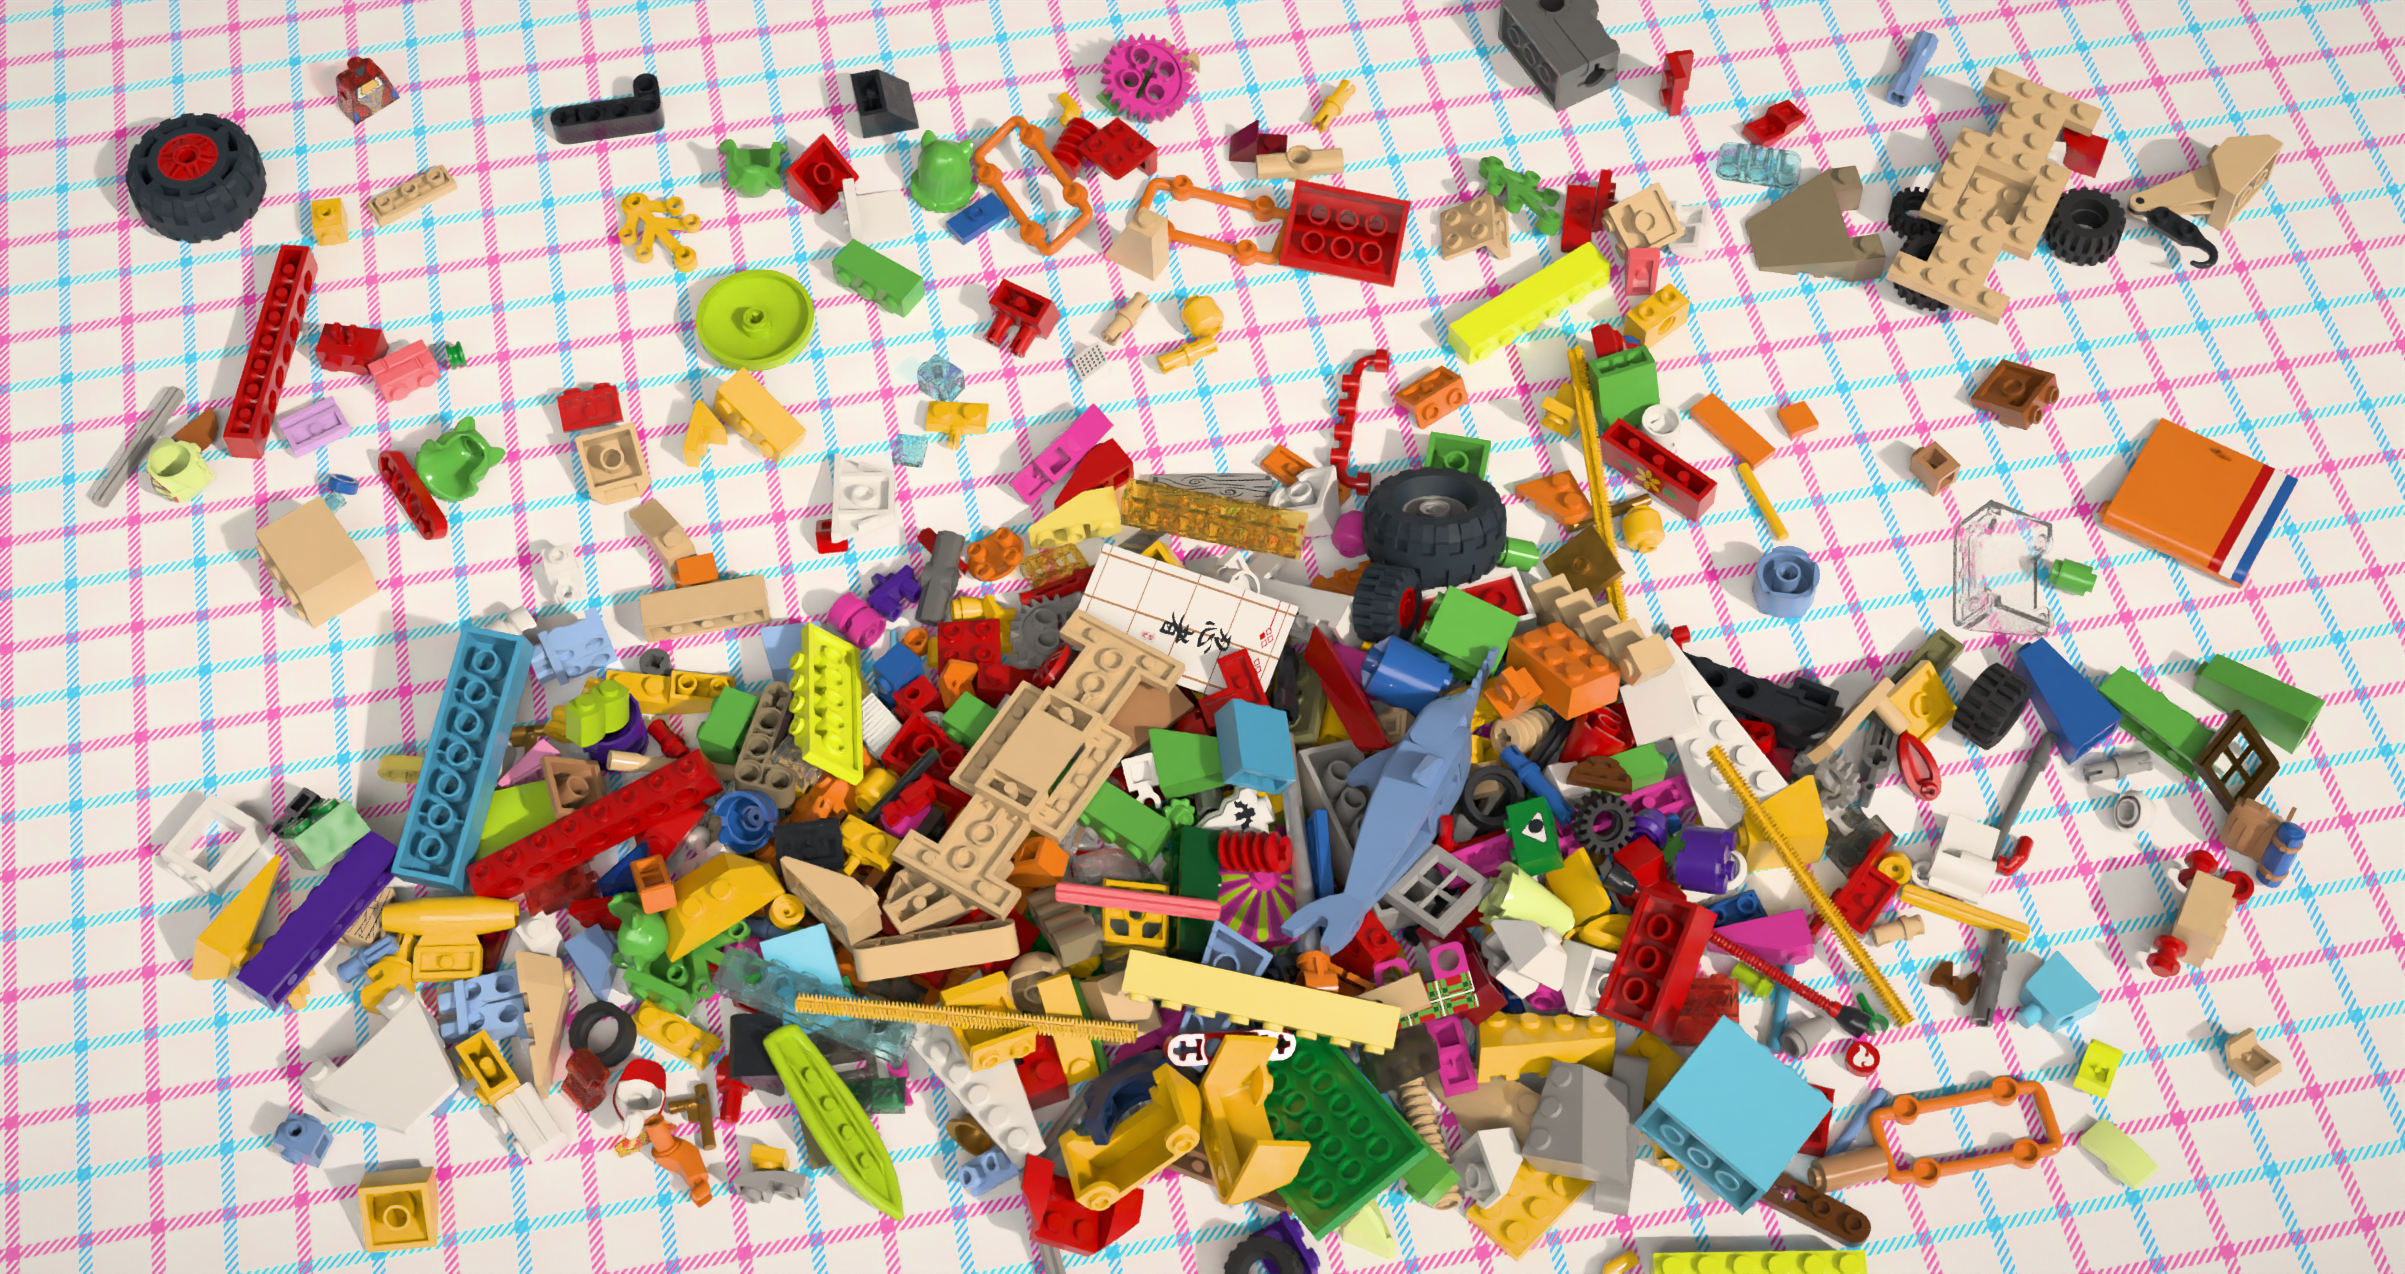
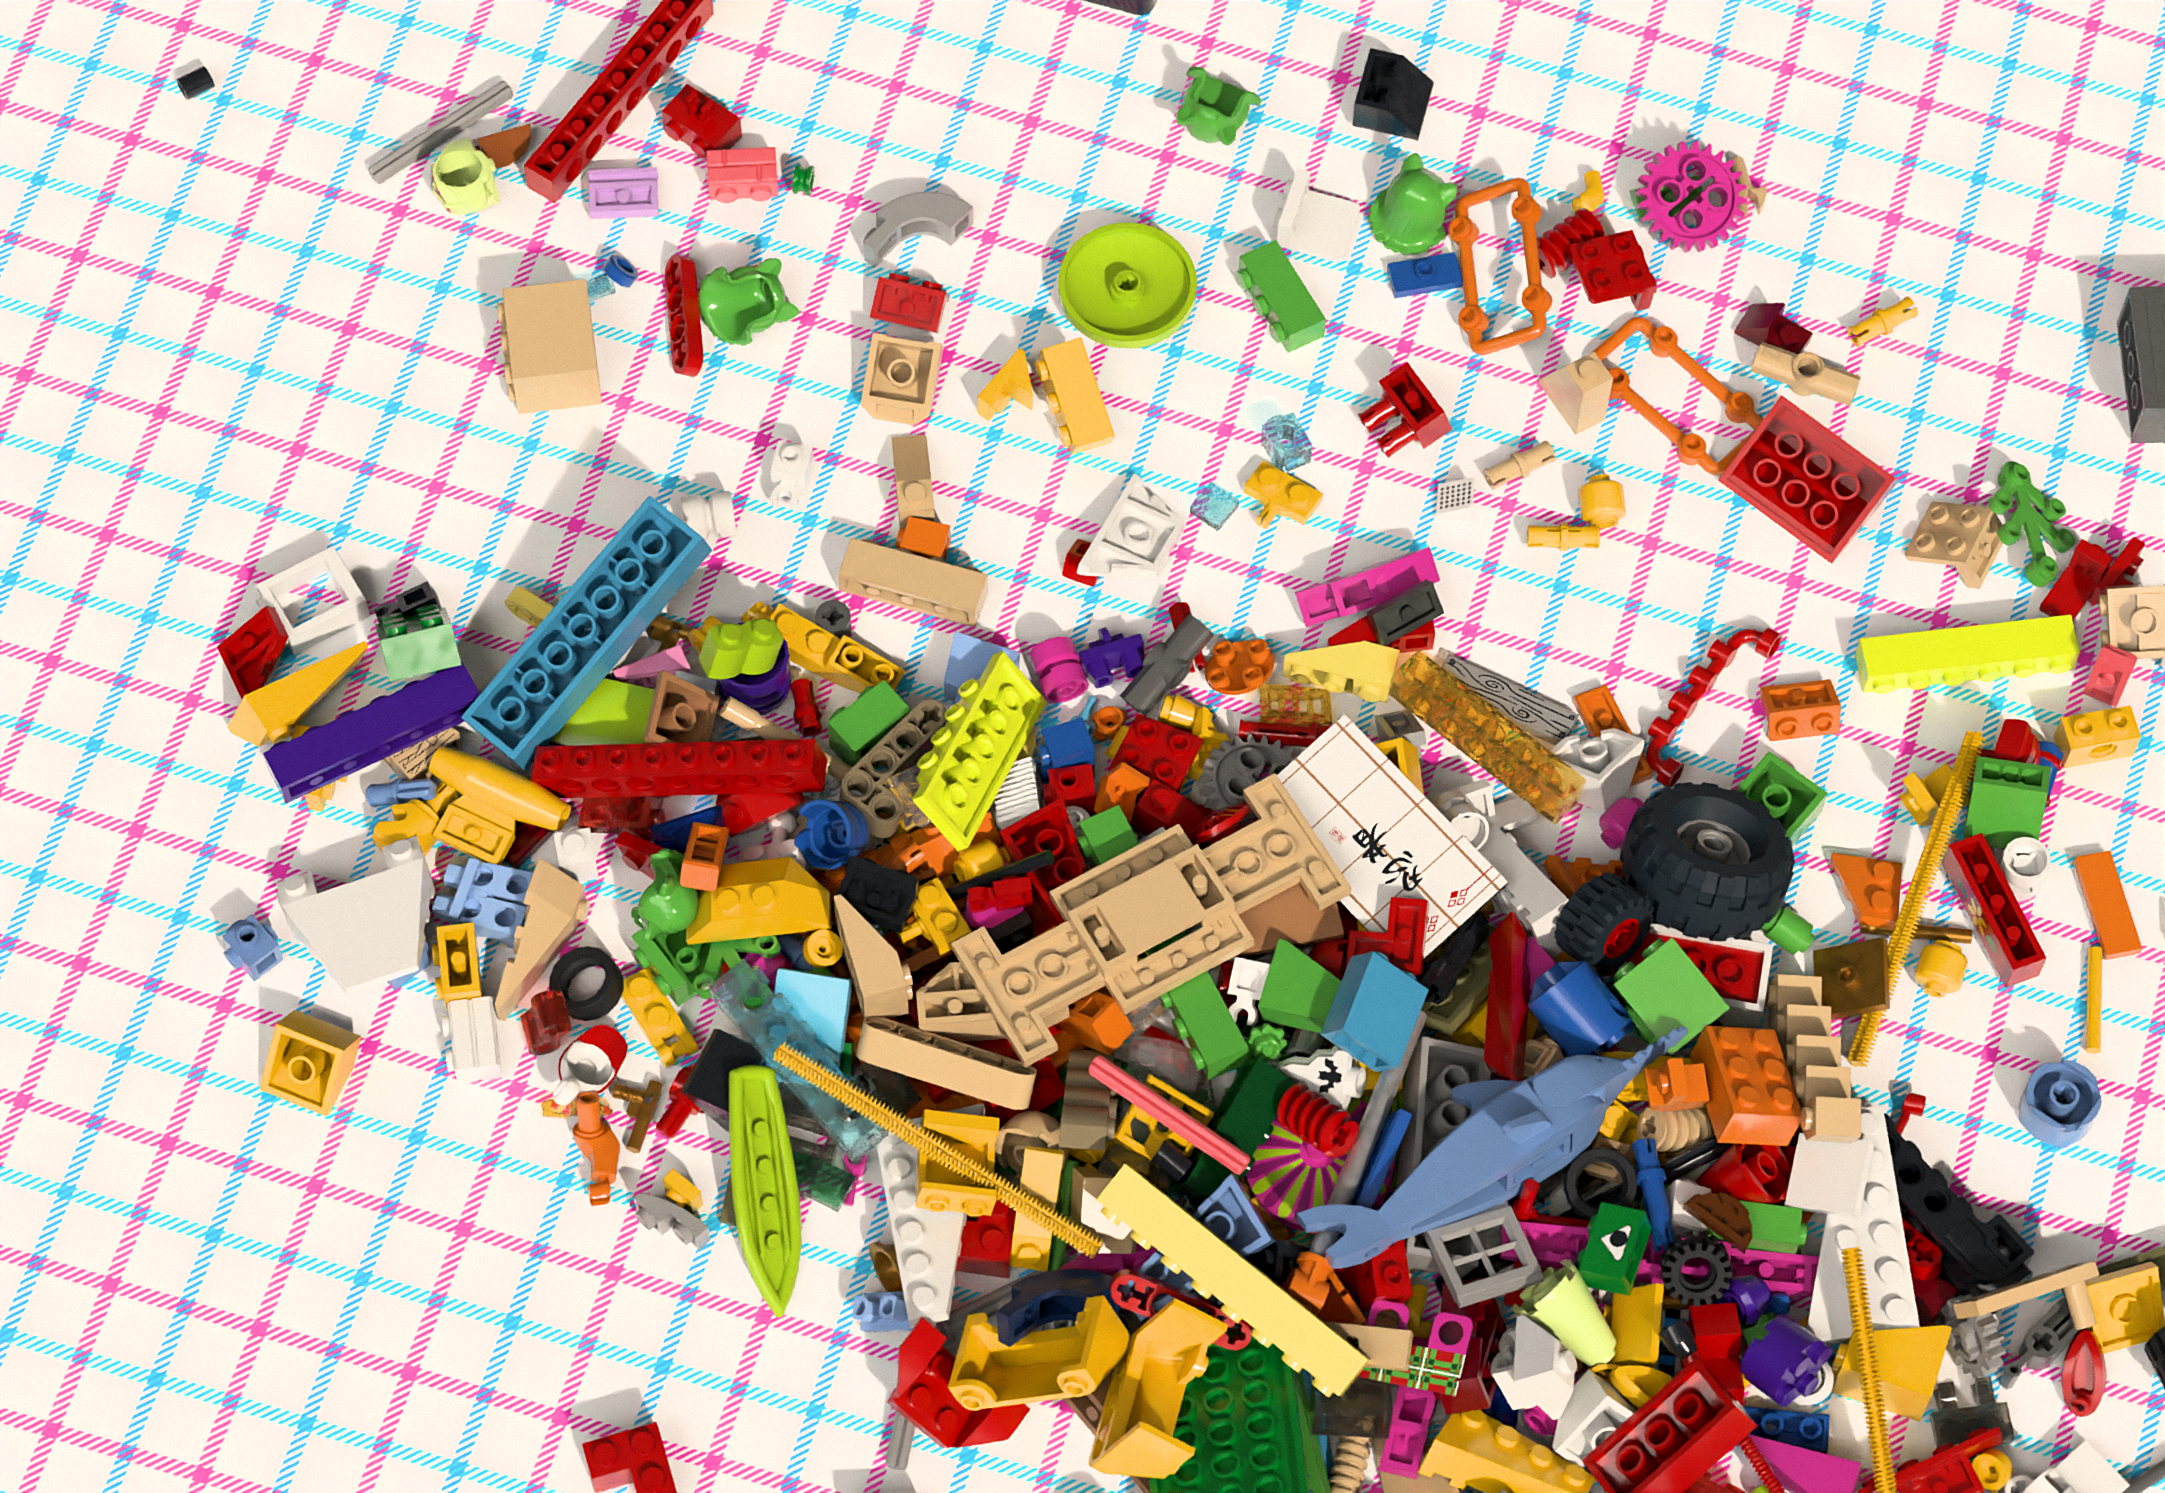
camera: 25 degrees right, 5 degrees up
light blue hips [531,606,618,686] -> none
medium blue slope [563,923,618,1002] -> none
yellow plant [618,193,701,273] -> none
red slope [785,133,860,215] -> none
none -> red wing [217,606,289,699]
none -> light grey arch [863,192,973,268]
none -> black hinge [1150,1140,1194,1182]
none -> pearl dark grey plate [1366,579,1444,646]

